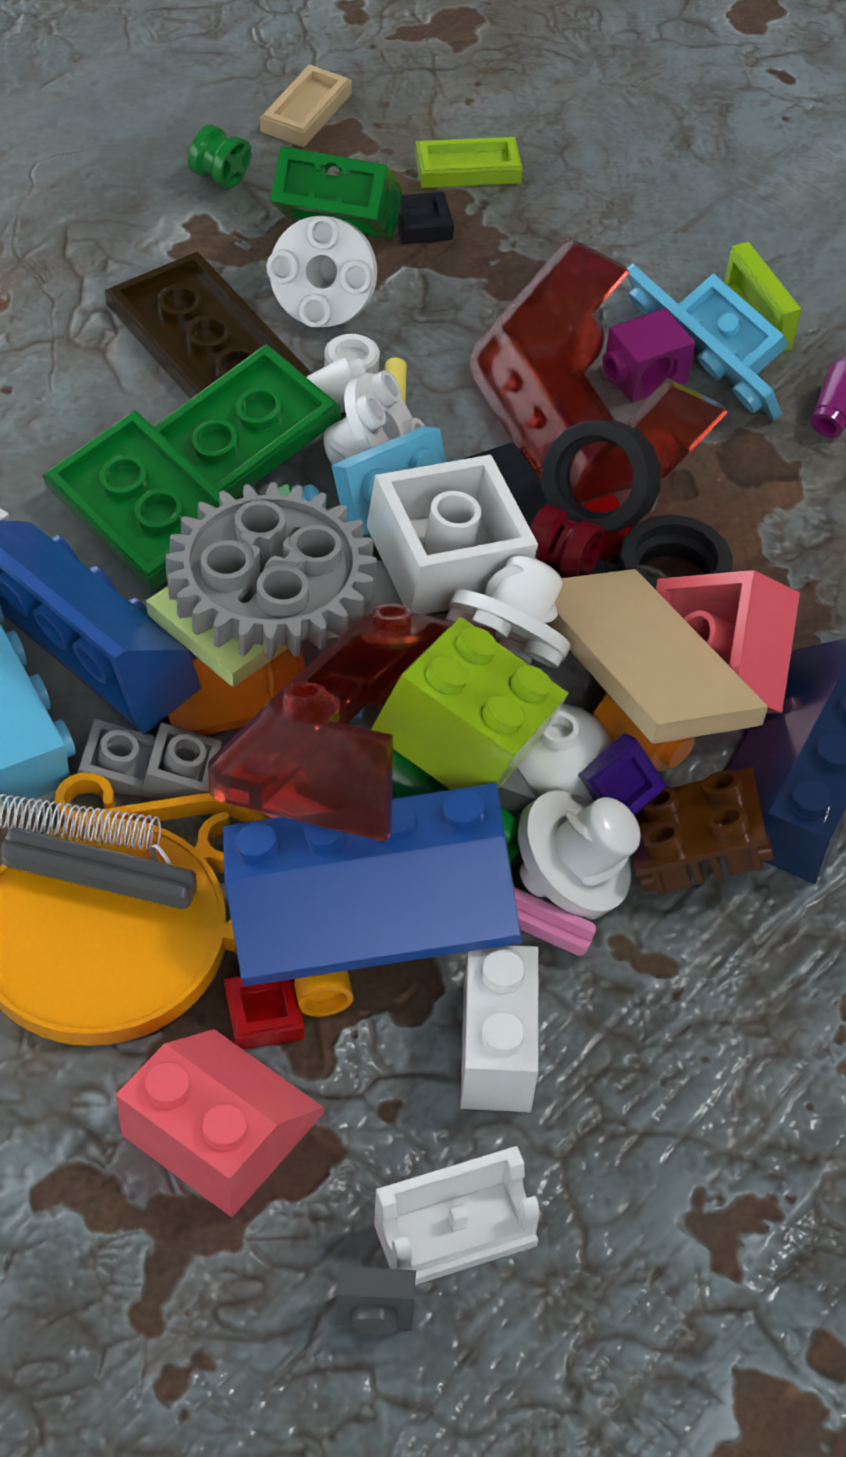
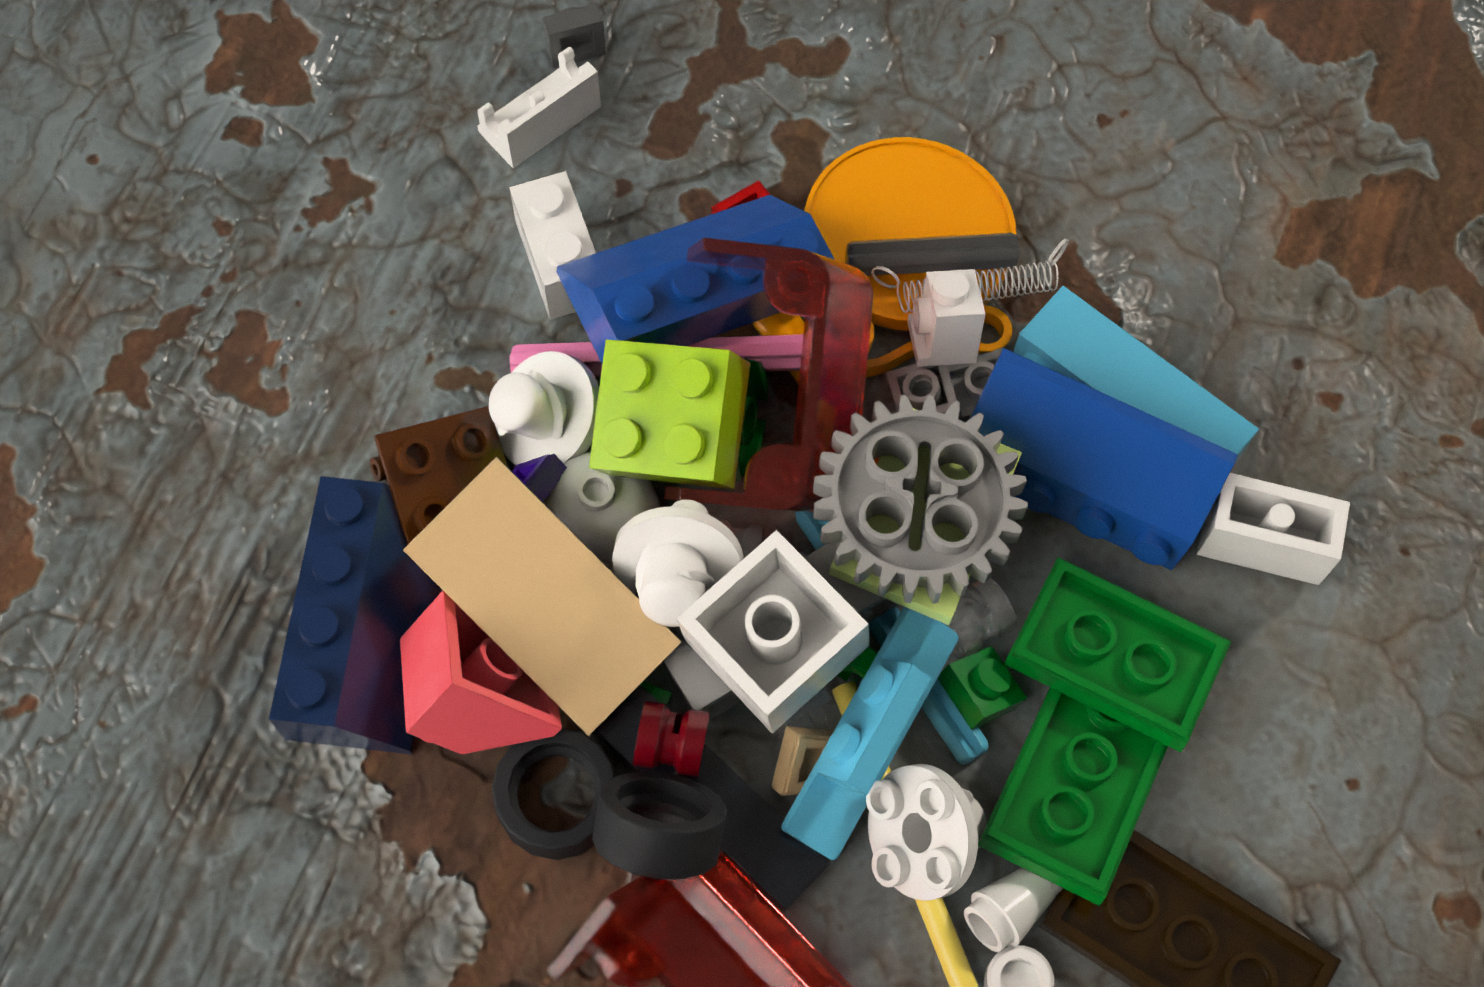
camera: 160 degrees right, 15 degrees up
coral slope [116,1029,324,1218] -> none
none -> white brick [907,269,985,367]

